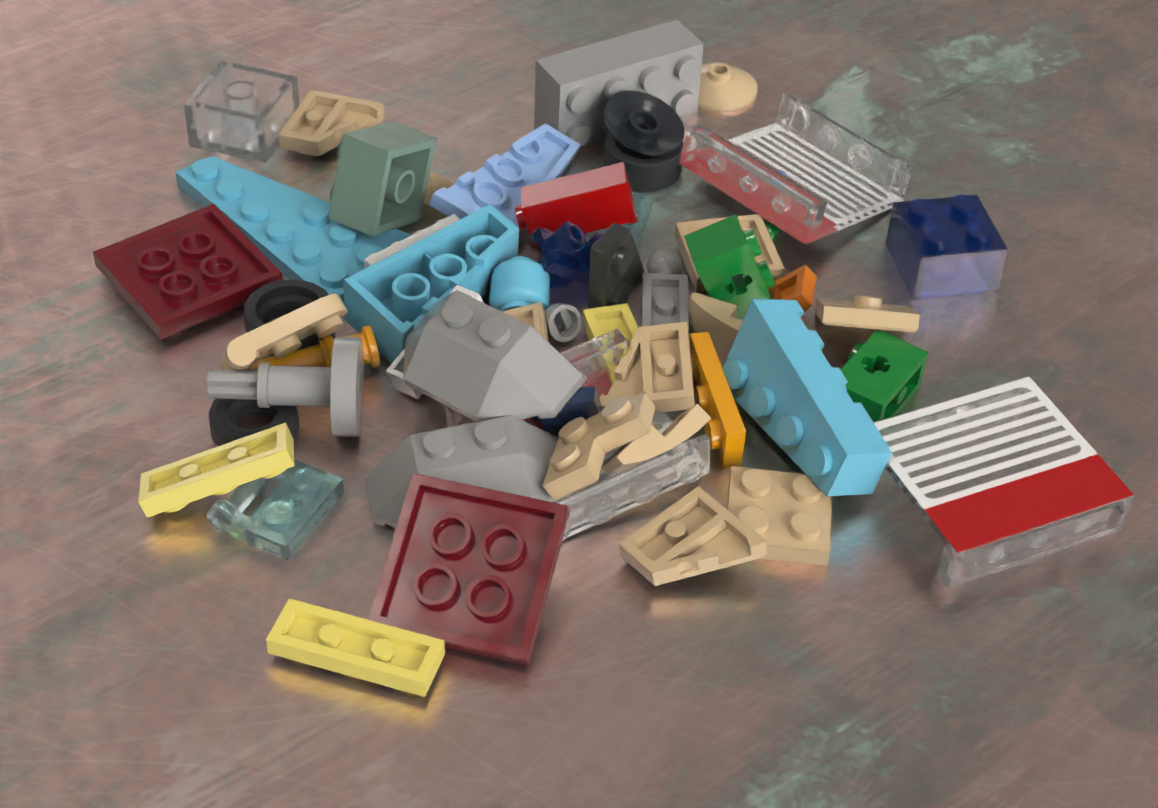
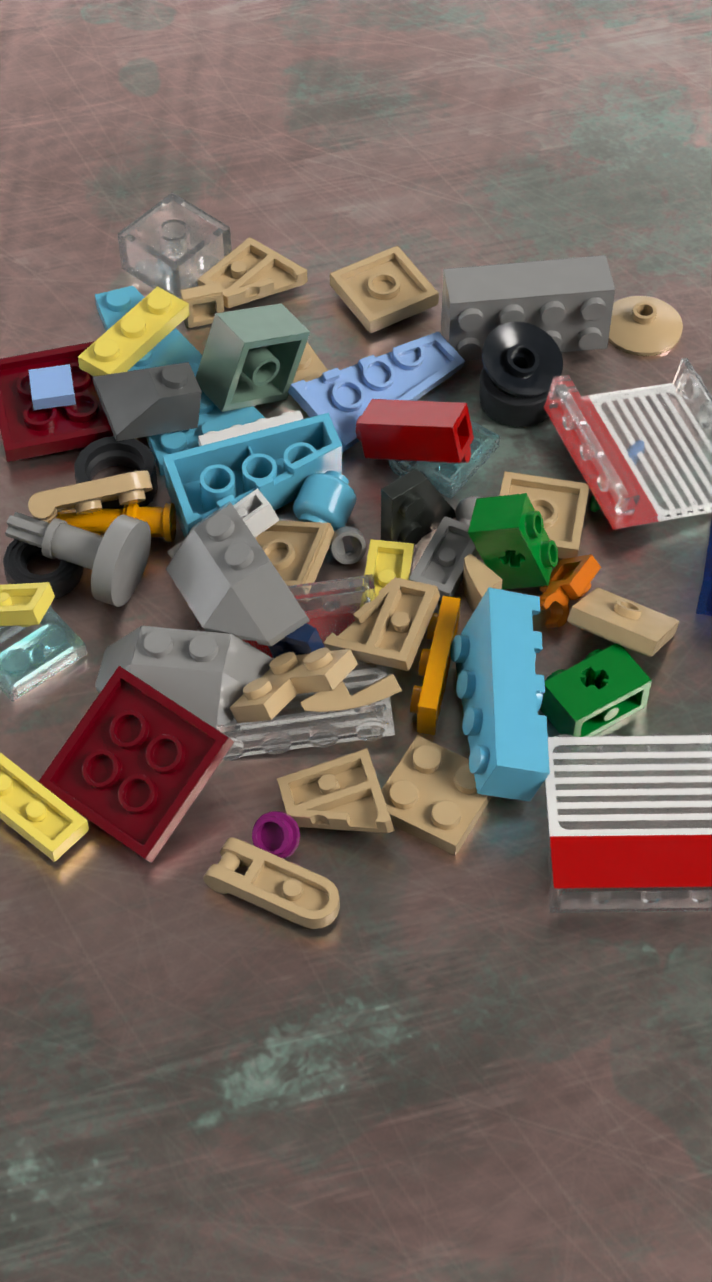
camera: 25 degrees right, 10 degrees up
clear blue hips [530,221,603,290] -> none
none -> light blue tile [28,364,76,410]
none -> light yellow plate [78,286,190,376]
none -> dark grey slope [93,362,202,441]
none -> tan tile [180,282,224,329]
none -> tan plate [203,837,340,929]
none -> magenta plate [252,811,300,859]
none -> tan plate [330,245,439,333]

